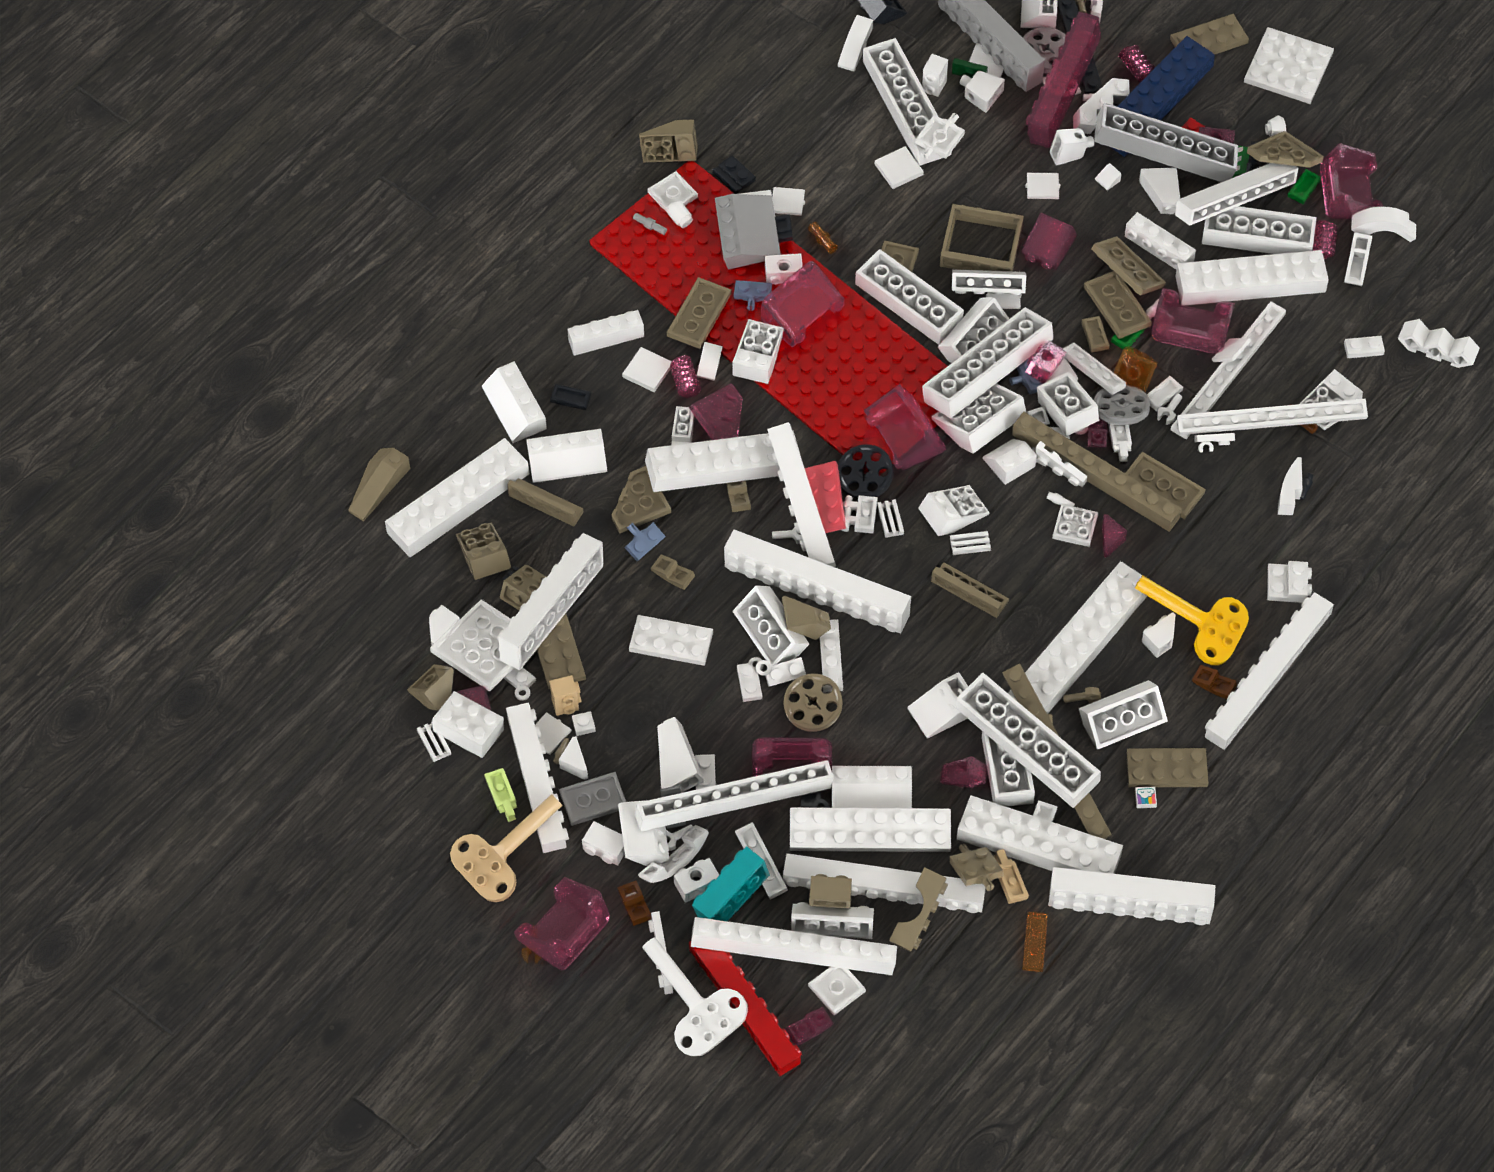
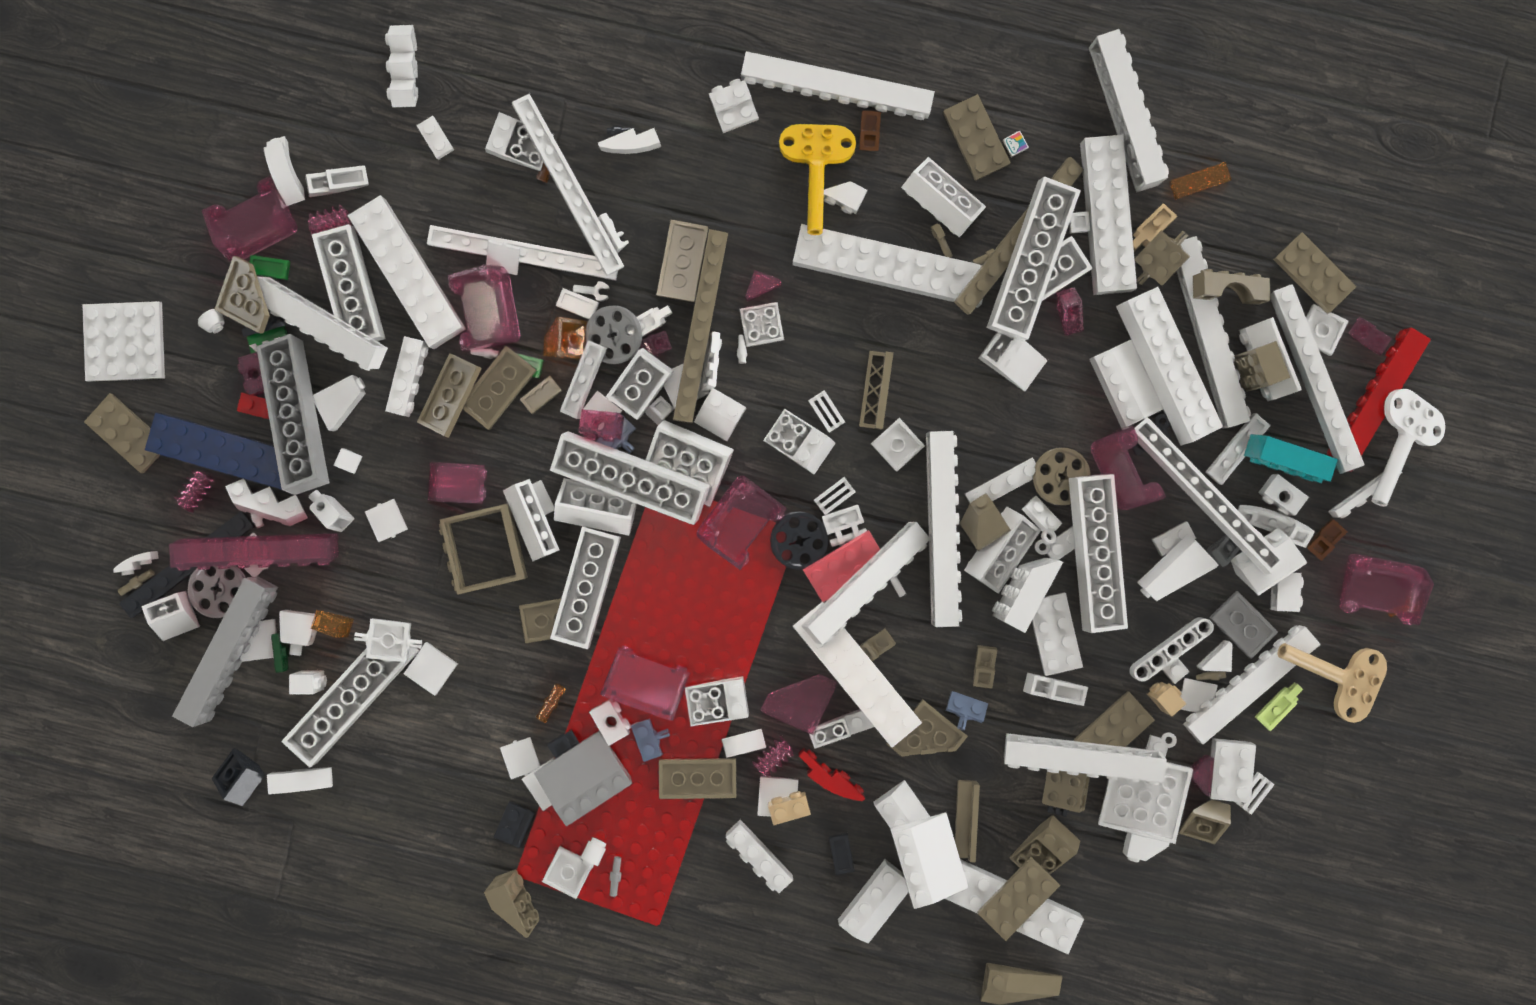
camera: 115 degrees left, 30 degrees up
none -> clear orange slope [311,610,354,638]
none -> tan brick [768,791,811,825]
none -> red slope [798,748,865,801]
none -> white tile [871,418,925,472]
none -> white slope [890,812,968,909]
none -> dark tan plate [977,857,1060,941]
none -> white slope [992,558,1063,633]
none -> white slope [1023,673,1088,706]
none -> white brick [1069,474,1128,633]
none -> white beam [1130,617,1214,681]
none -> dark tan plate [1273,232,1356,314]

